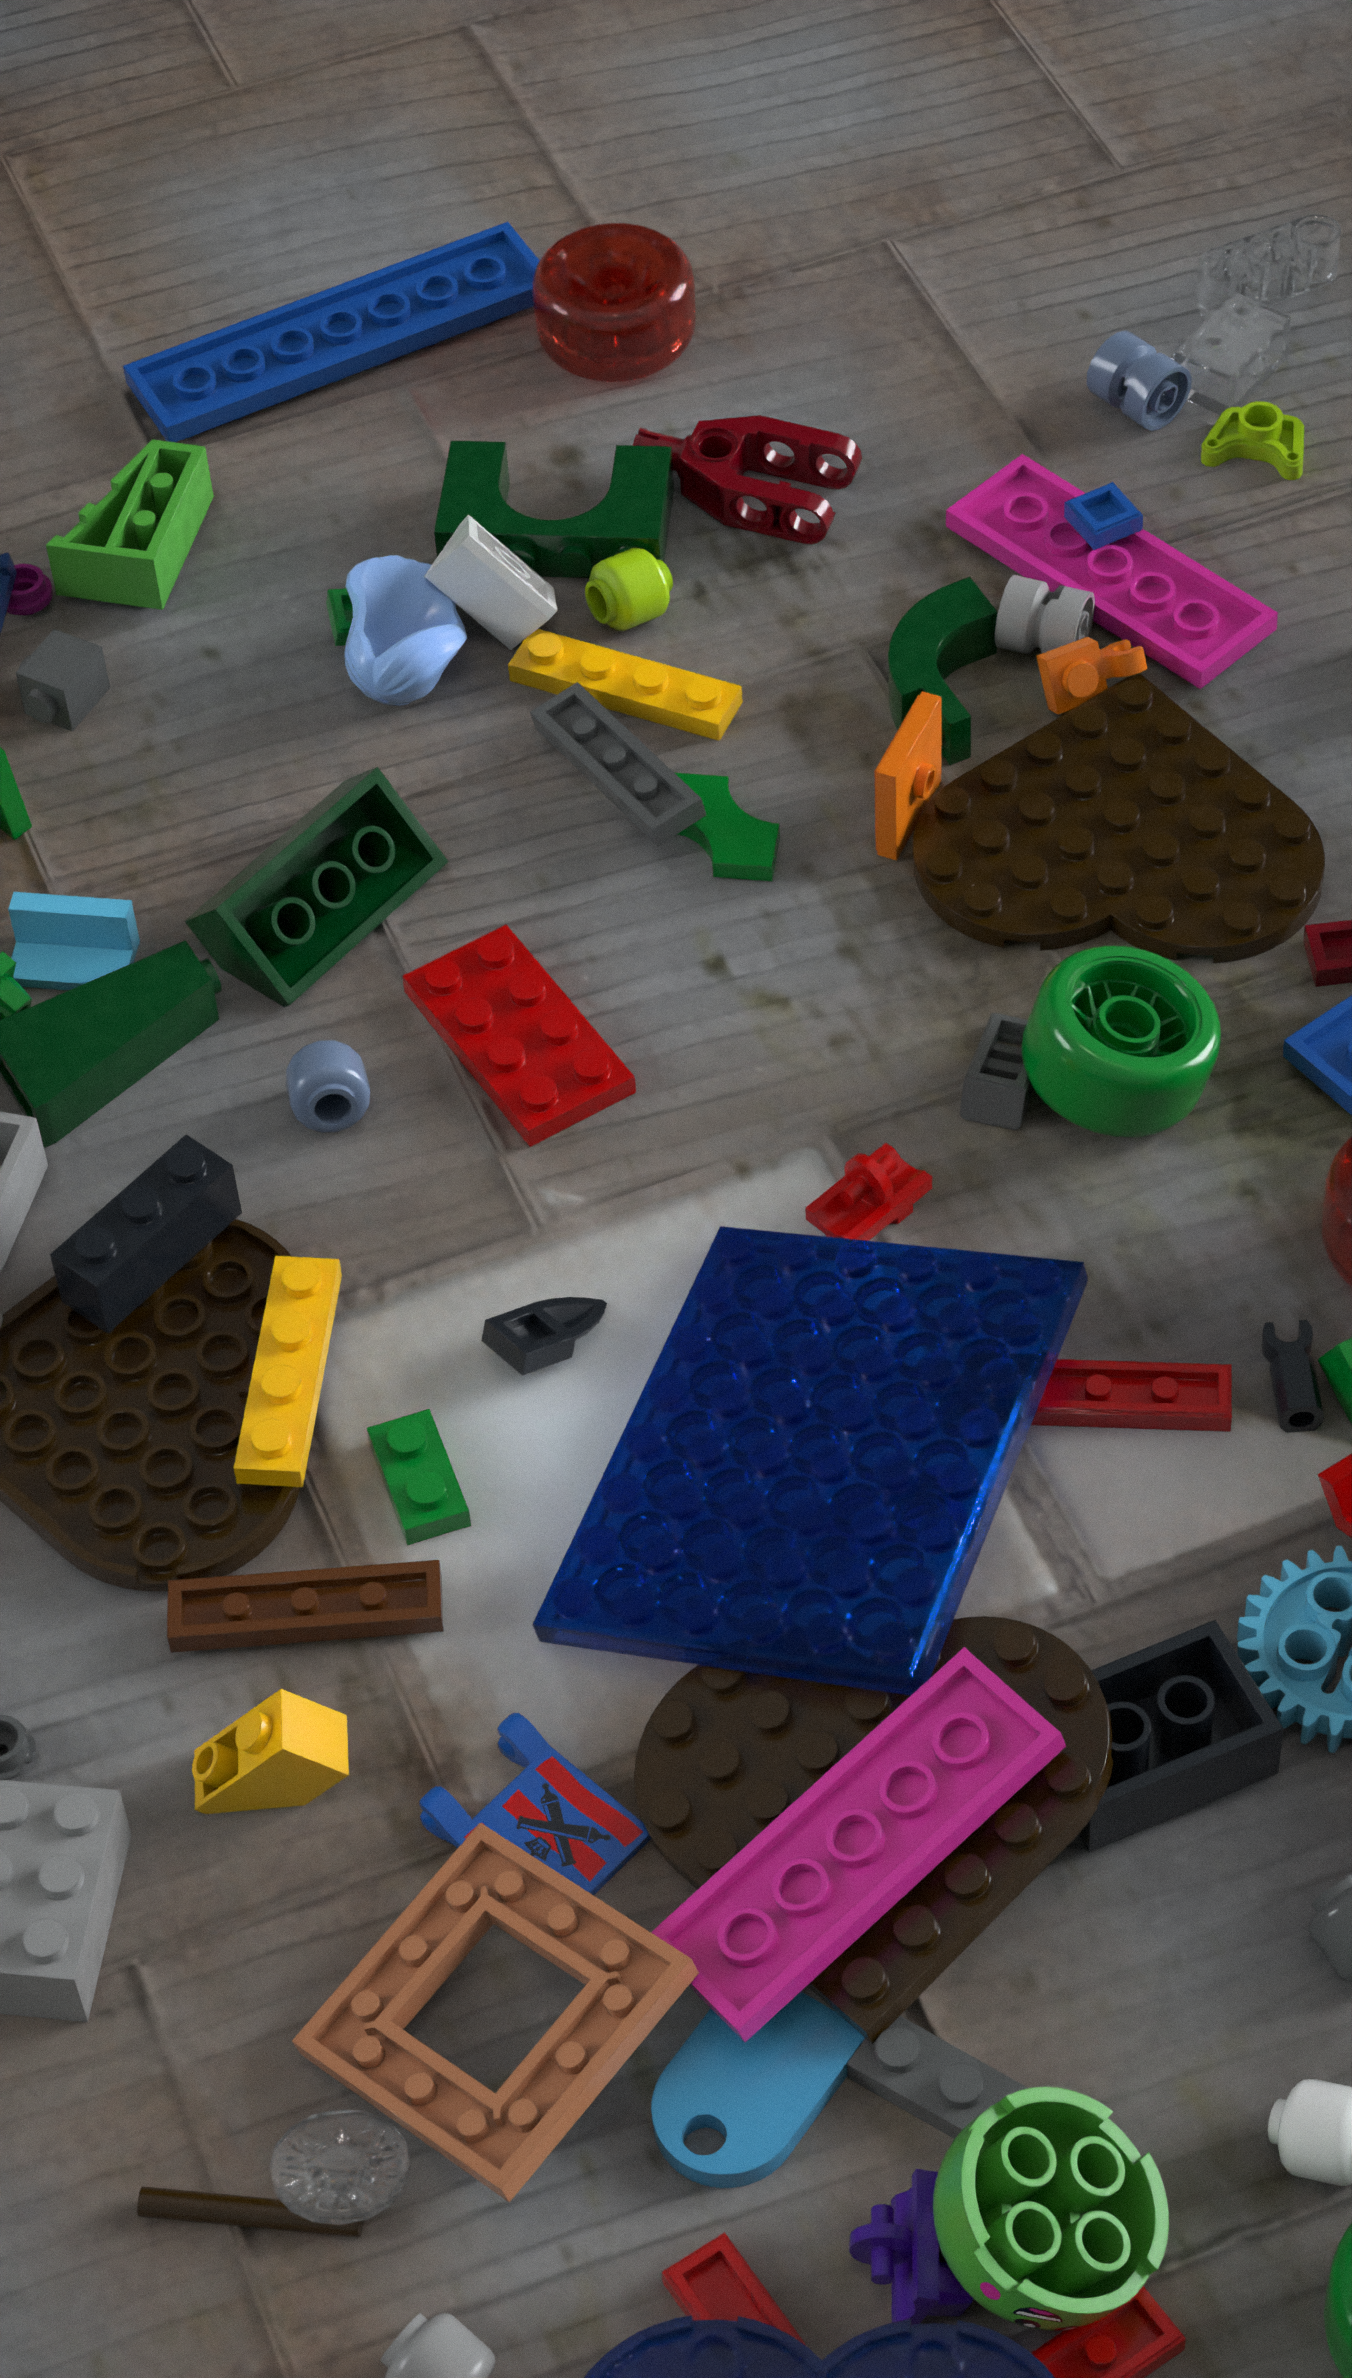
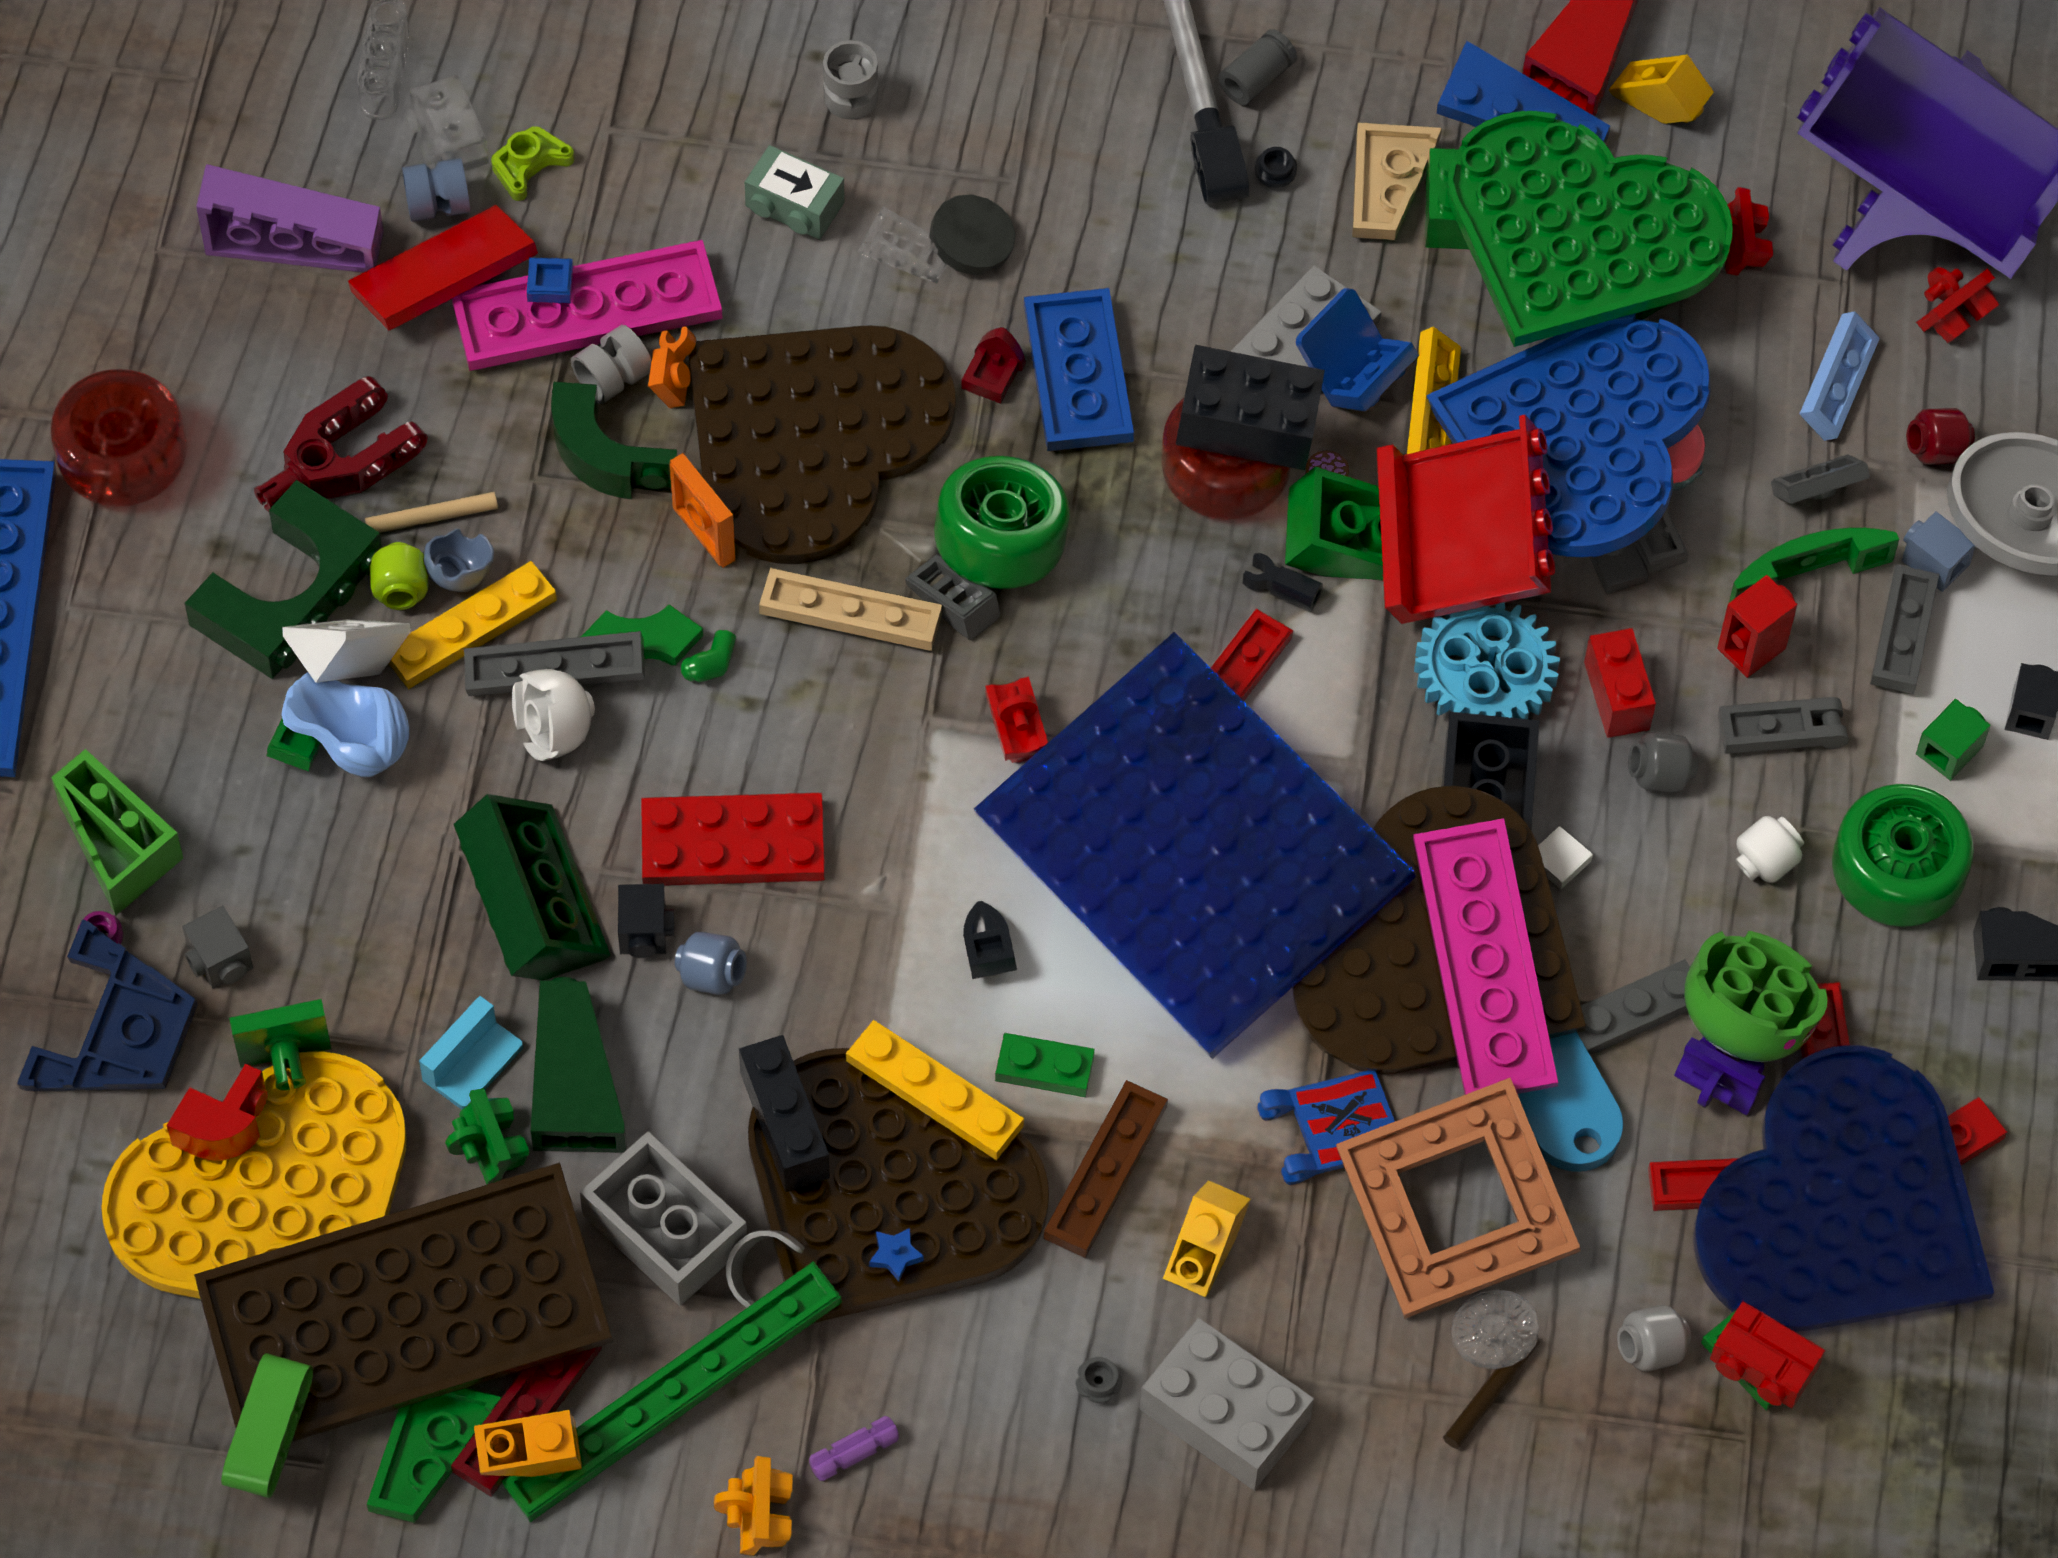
camera: 65 degrees left, 10 degrees up
none -> medium lavender wedge [196,164,384,272]
none -> red tile [348,205,538,331]
none -> tan bar [365,492,498,533]
none -> sand blue hair [423,529,494,592]
none -> white cylinder [512,669,595,761]
none -> black brick [618,884,675,958]
none -> green arm [681,630,736,682]
none -> tan plate [759,568,942,651]
none -> blue piece [869,1228,924,1281]
none -> white tile [1538,826,1593,889]

